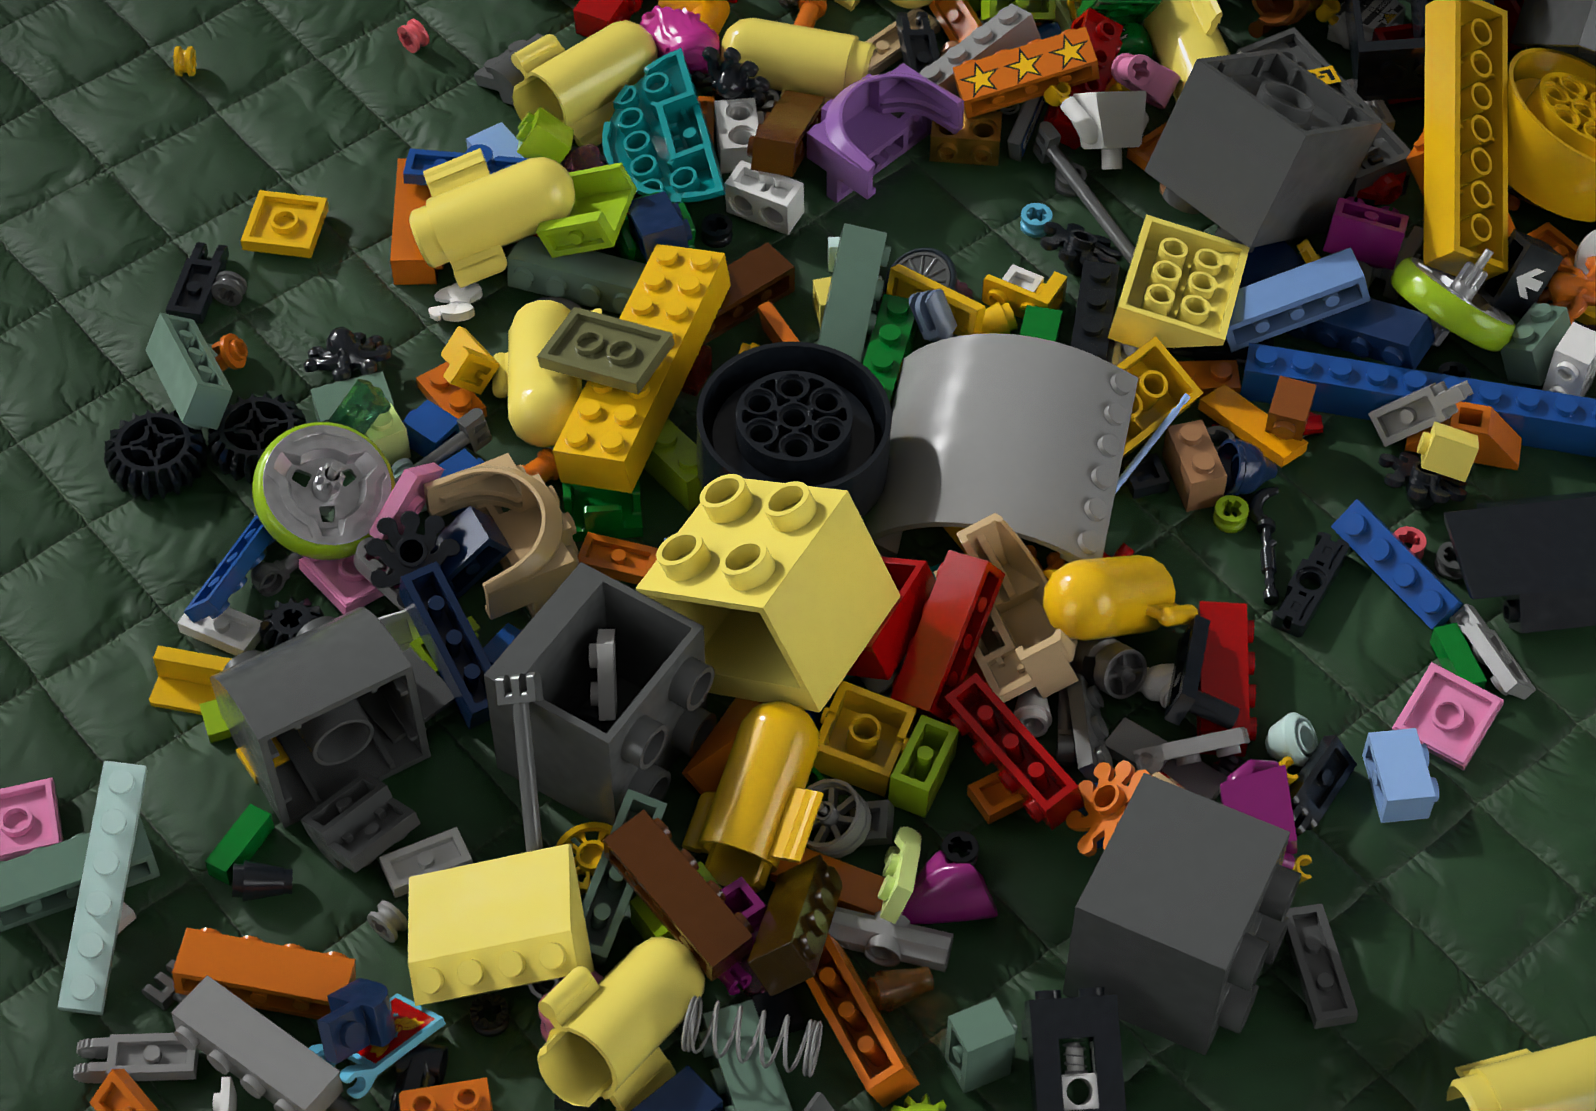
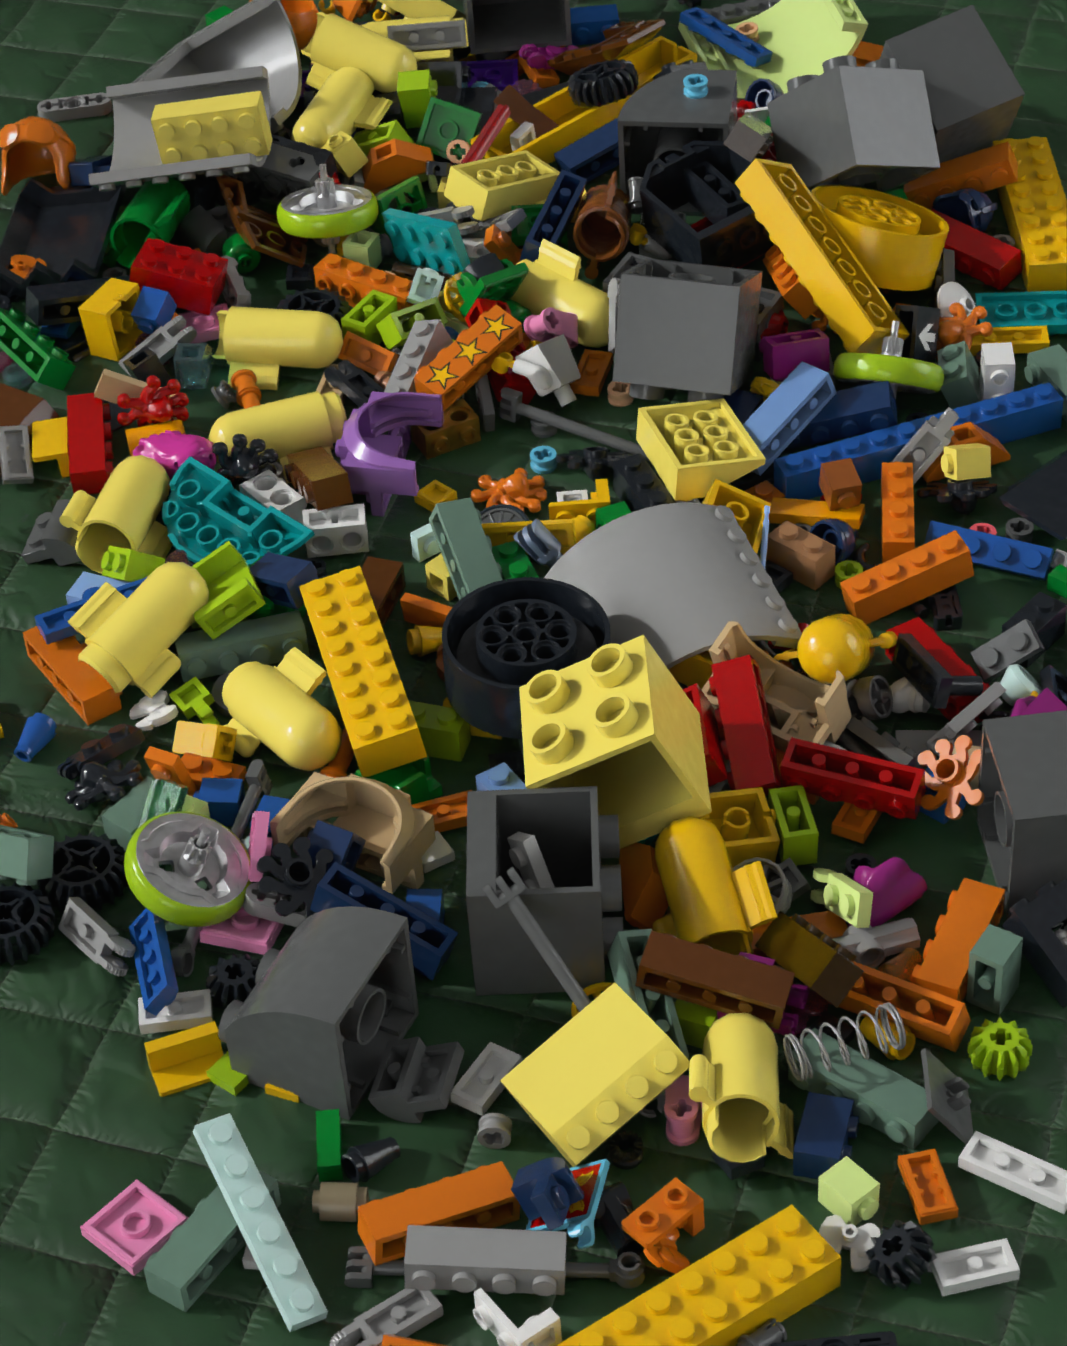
camera: 30 degrees left, 10 degrees down
olive plate [537,307,675,395] -> none
none -> blue cone [14,713,57,762]
none -> black hinge [57,723,146,780]
none -> light grey hinge [58,897,136,977]
none -> orange plate [144,746,197,797]
none -> lime plate [169,676,220,725]
none -> dark tan brick [312,1182,369,1222]
none -> yellow tile [414,479,458,512]
none -> orange animal [471,468,547,513]
none -> orange brick [840,530,975,625]
none -> yellow cone [859,1015,916,1060]
none -> orange brick [881,462,915,563]
none -> orange brick [910,878,1005,1002]
none -> dark grey plate [970,619,1044,682]
none -> black brick [1002,592,1067,668]

